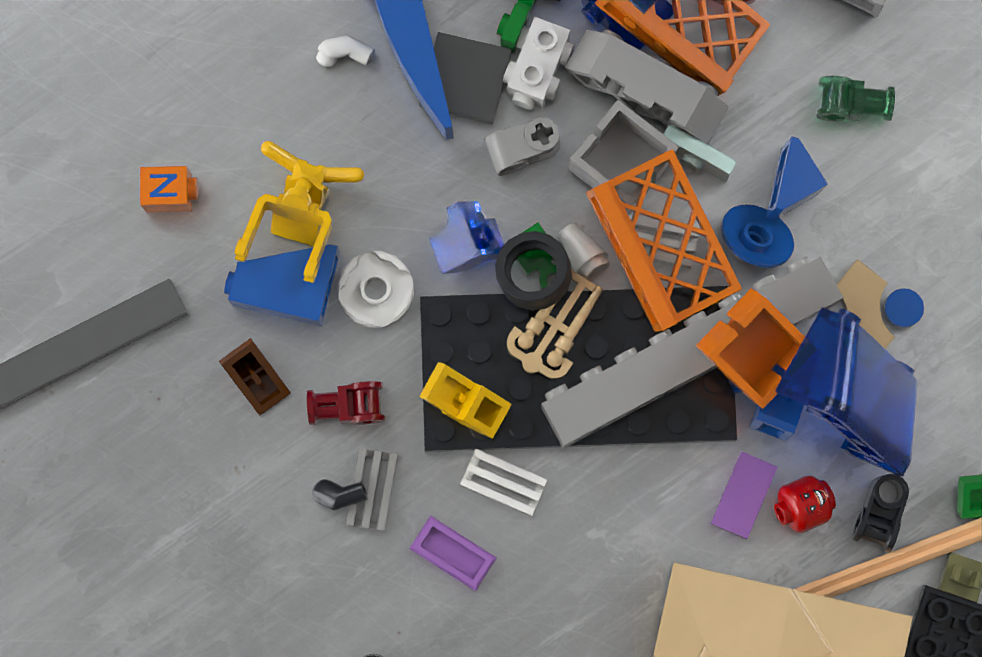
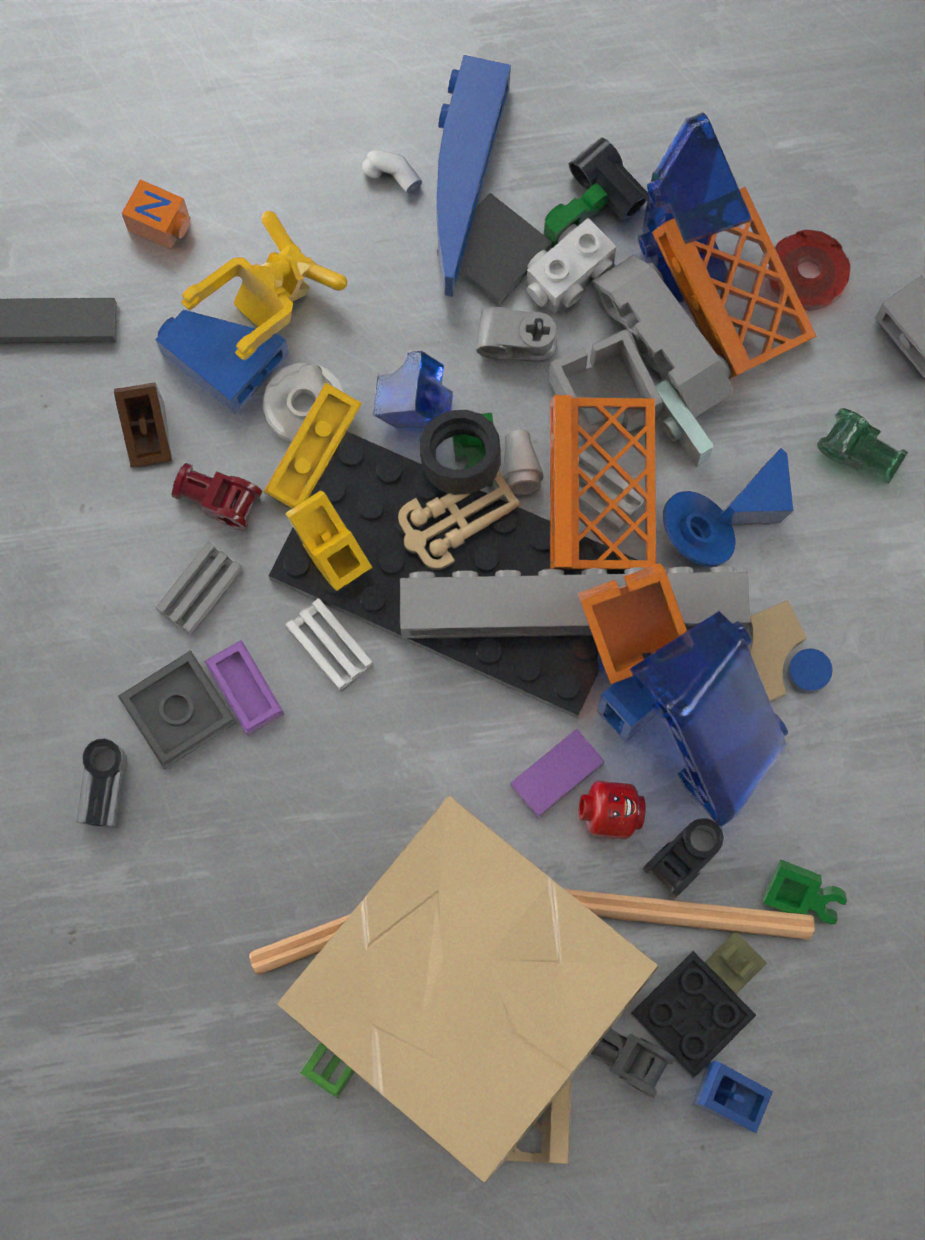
camera: 25 degrees right, 5 degrees down
black arm [312,479,368,511] -> none
none -> dark grey tile [118,650,237,769]
none -> yellow tile [264,382,362,509]

